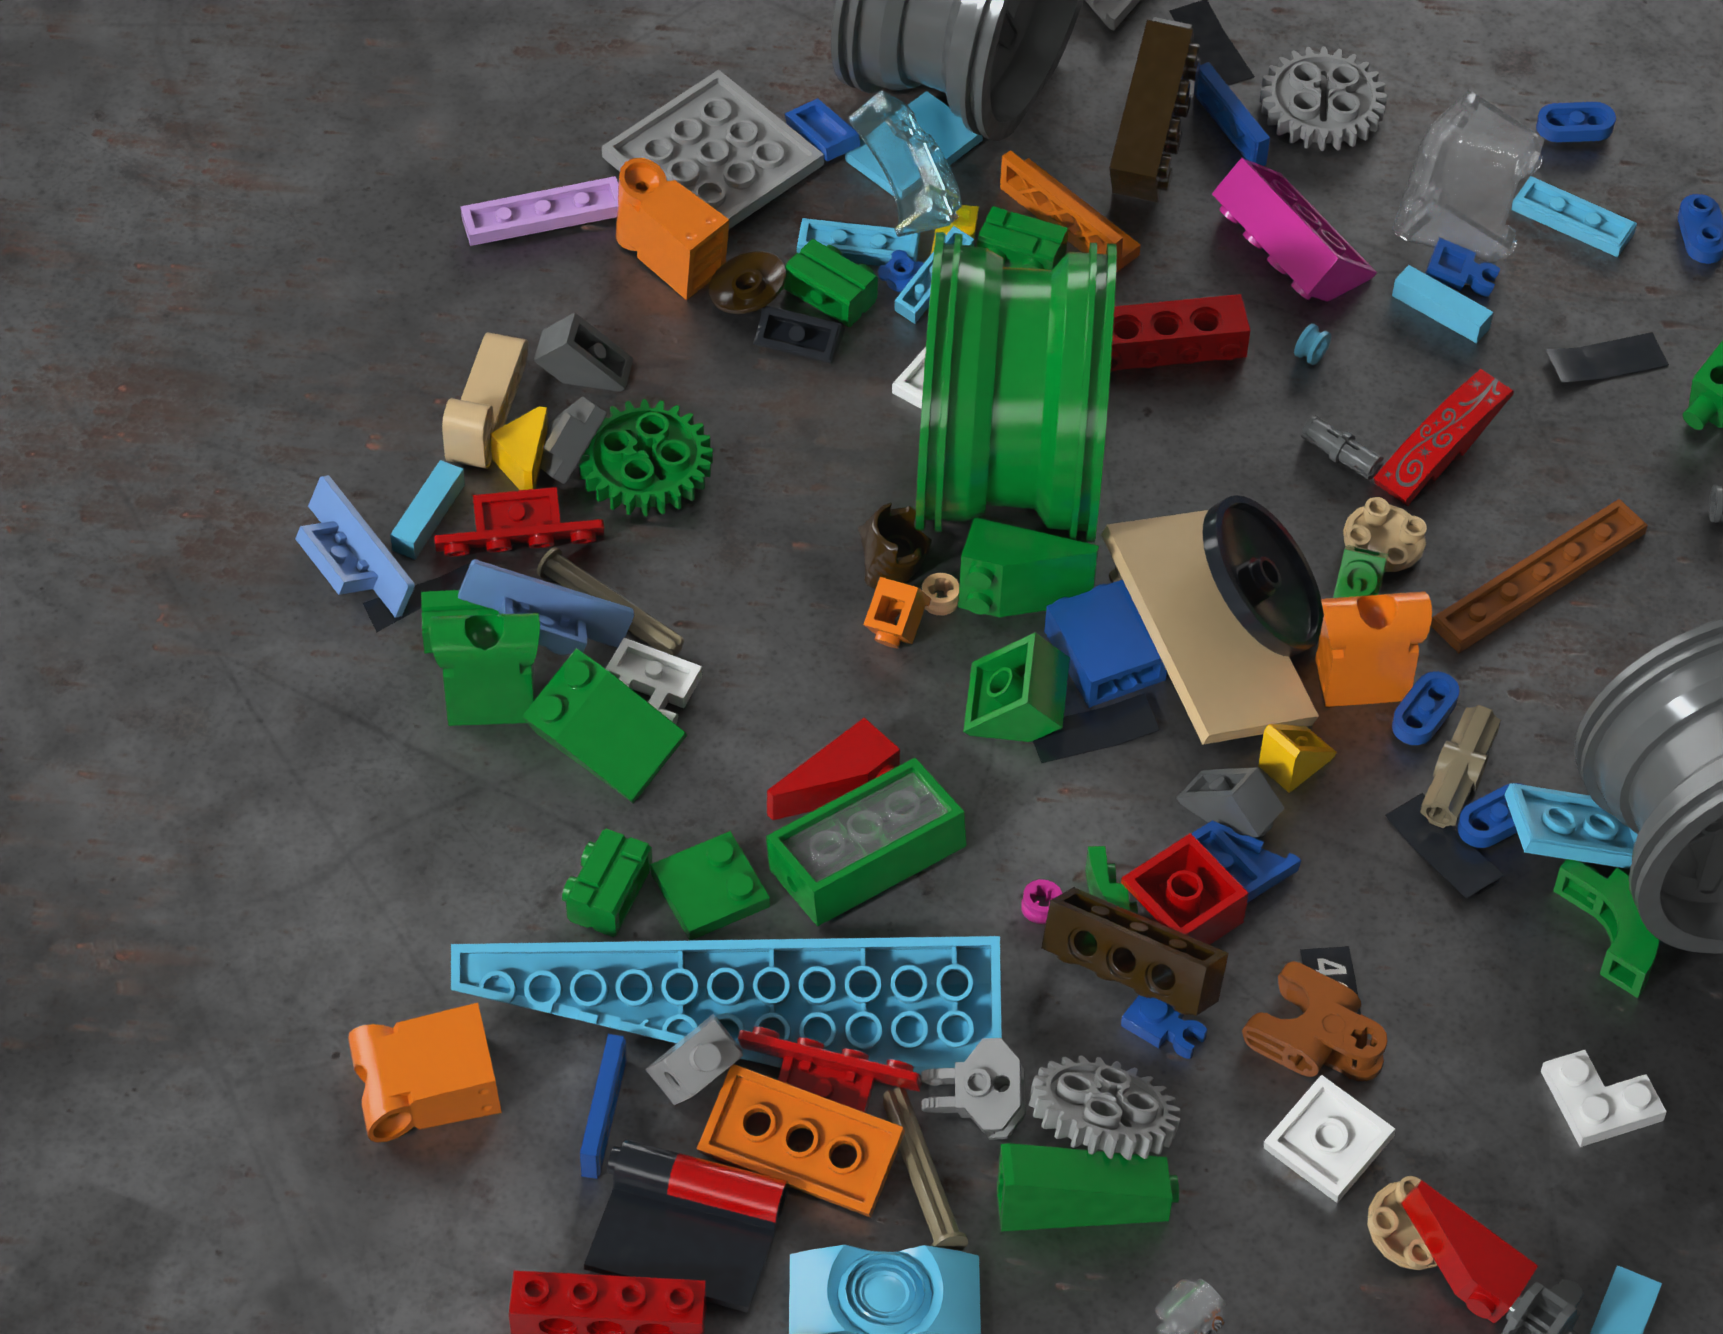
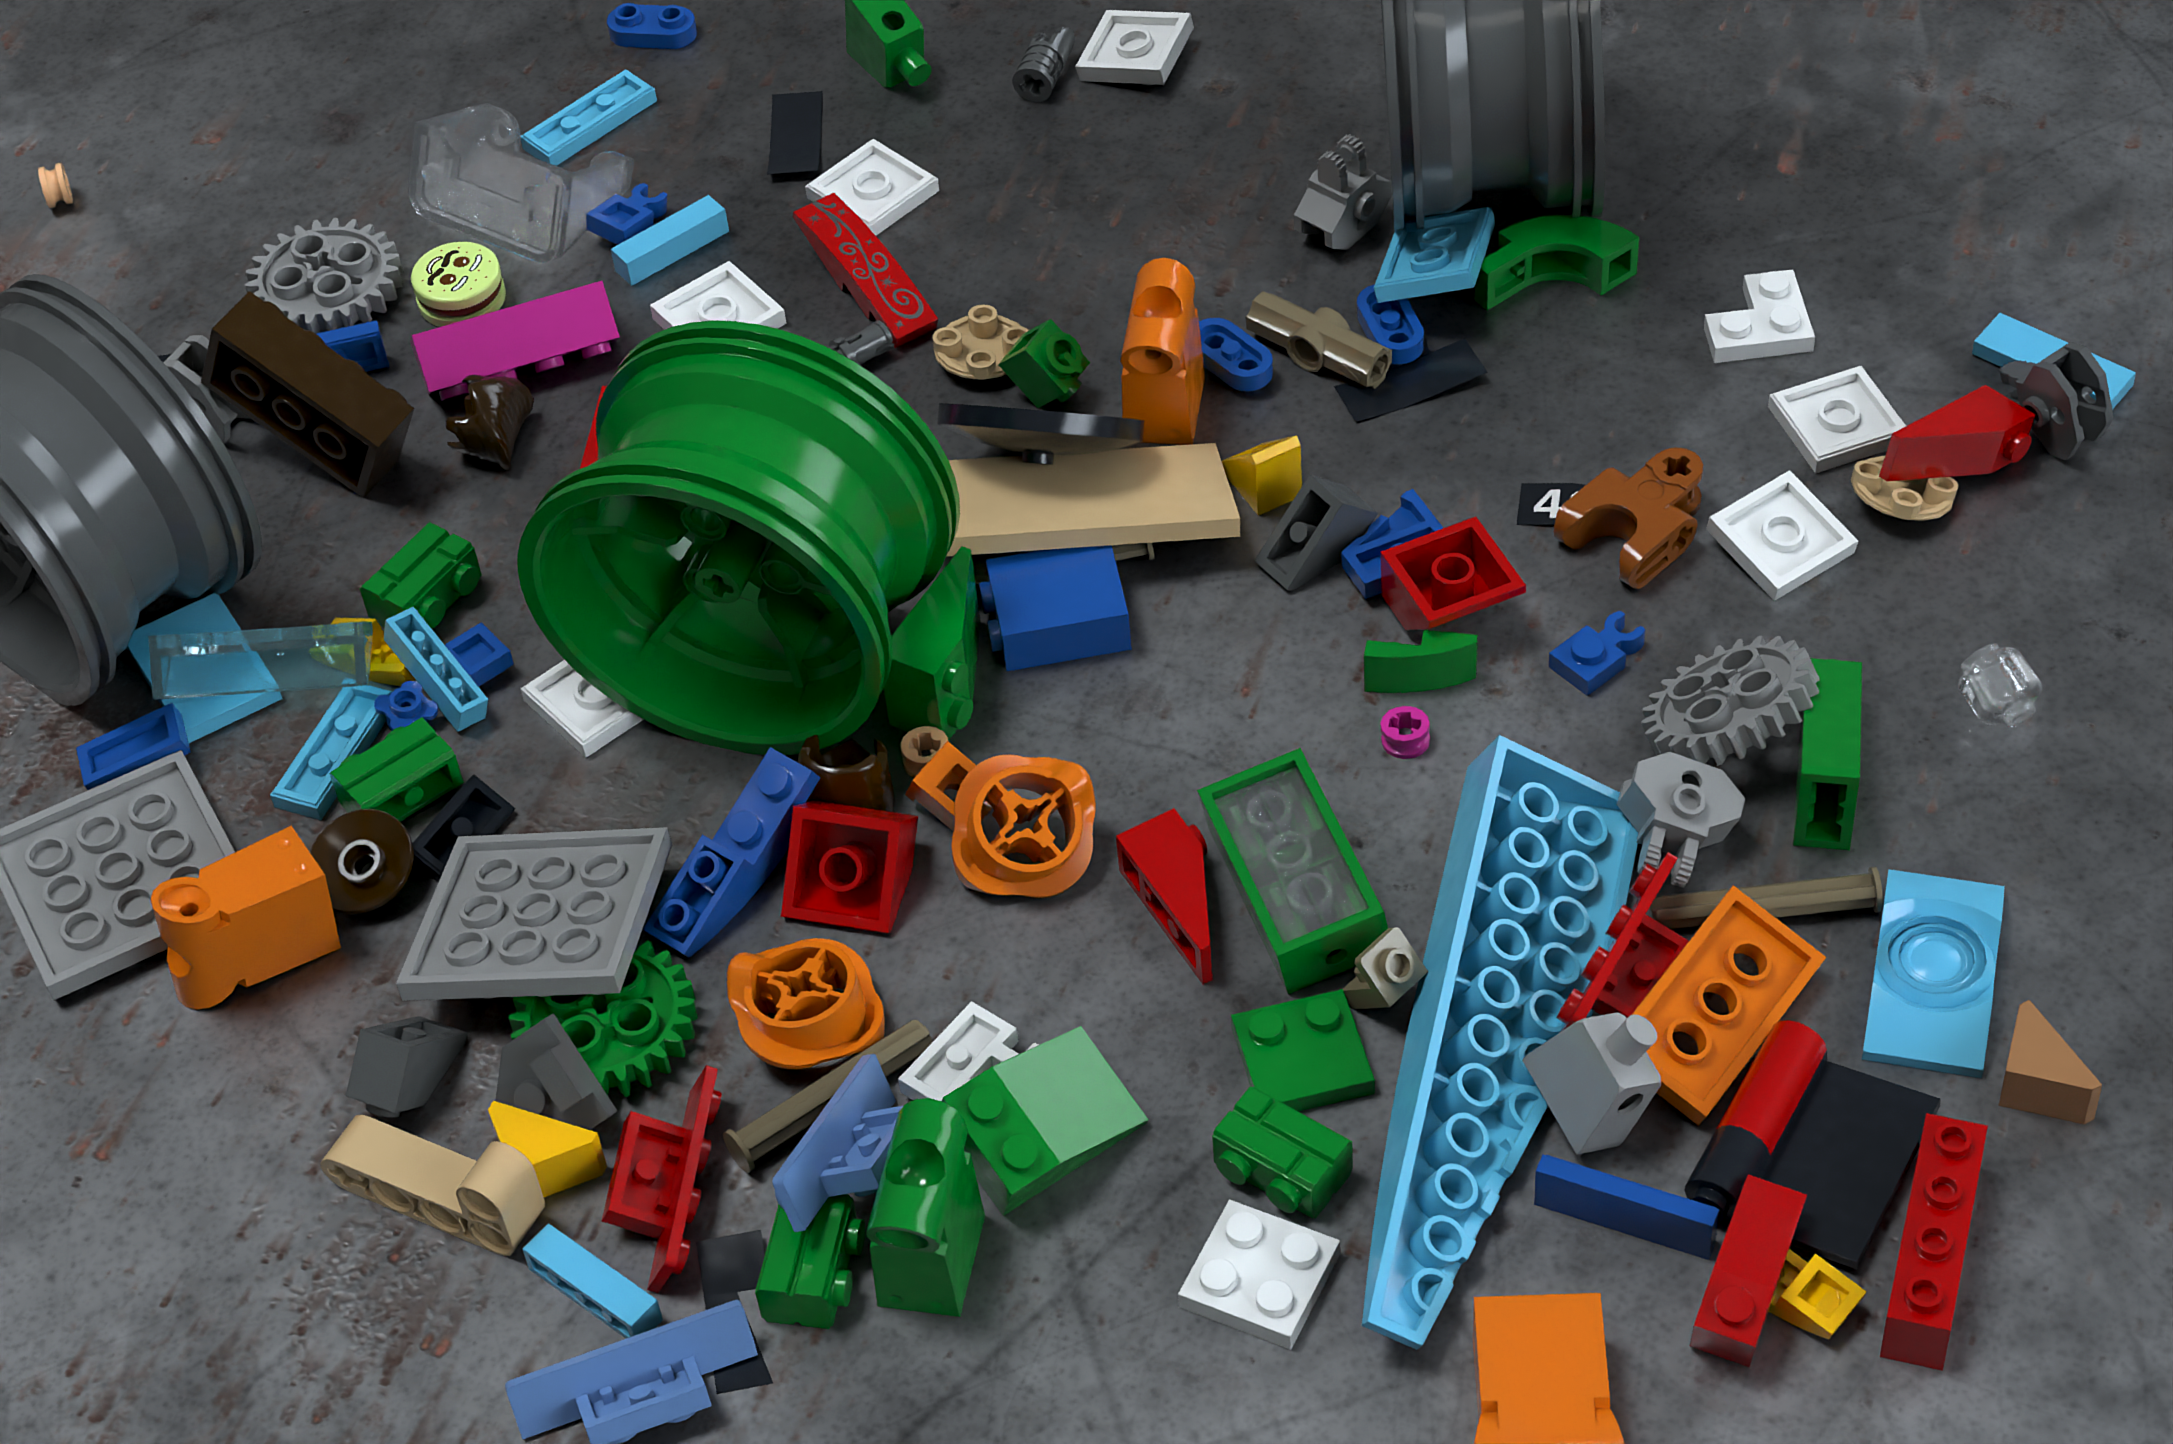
camera: 70 degrees left, 5 degrees down
lavender plate [461,176,618,246] -> none
green slope [963,632,1070,742] -> none
orange fence [1000,150,1141,272] -> none
black sticker [1033,693,1160,764] -> none
dark brown brick [1041,887,1229,1016] -> none
dark orange tile [1431,499,1648,653] -> none
blue plate [1536,102,1616,142] -> none
none -> light grey plate [396,827,672,1001]
none -> yellowish green head [411,242,506,327]
none -> dark brown hair [446,374,534,471]
none -> blue slope [643,747,820,958]
none -> white tile [650,261,787,330]
none -> orange piece [727,938,885,1069]
none -> red slope [781,800,918,933]
none -> white tile [805,139,939,236]
none -> orange piece [951,755,1096,898]
none -> white plate [1178,1199,1341,1350]
none -> dark tan bracket [1343,927,1428,1009]
none -> red slope [1689,1174,1807,1368]
none -> white tile [1768,366,1906,474]
none -> yellow slope [1769,1249,1867,1340]

